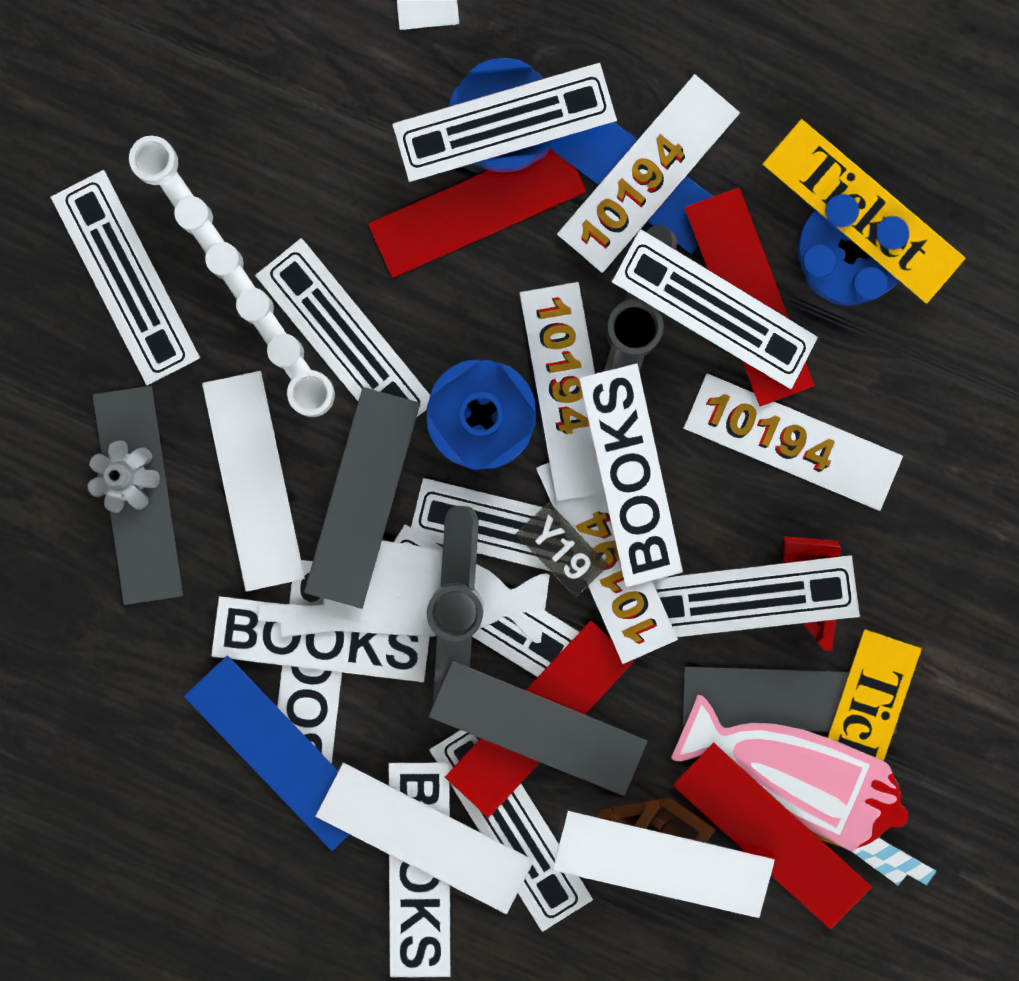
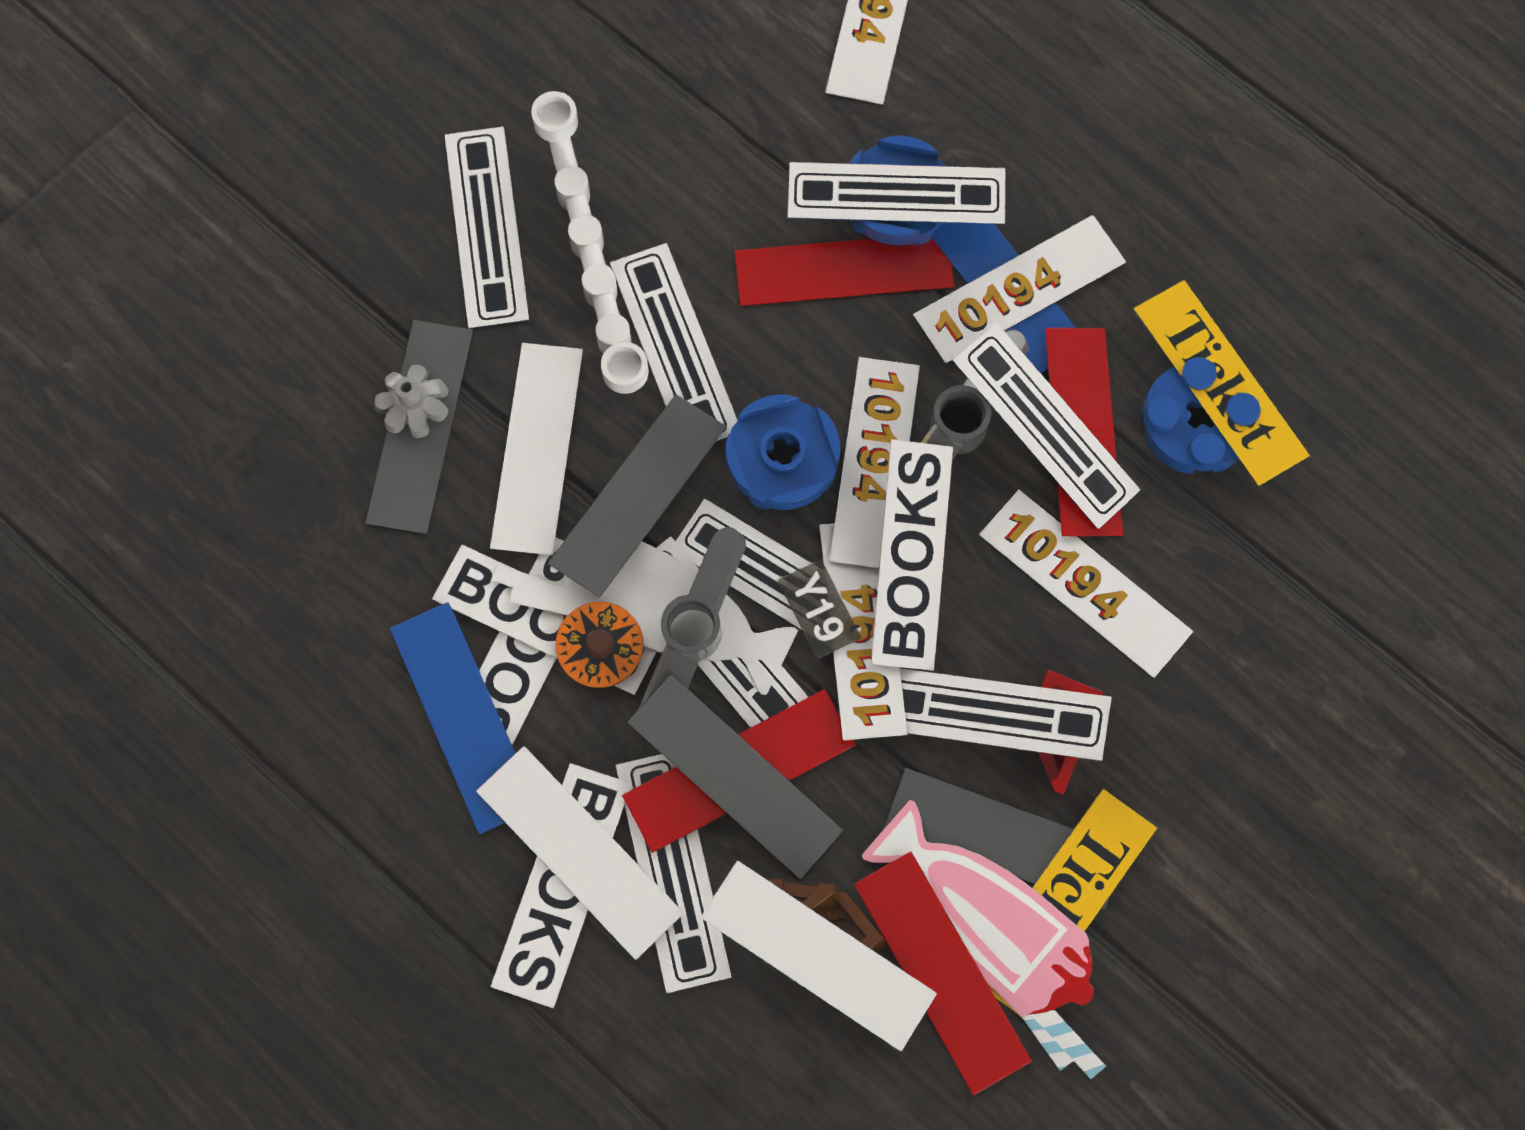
camera: 15 degrees right, 15 degrees down
none -> piece [556,601,643,688]

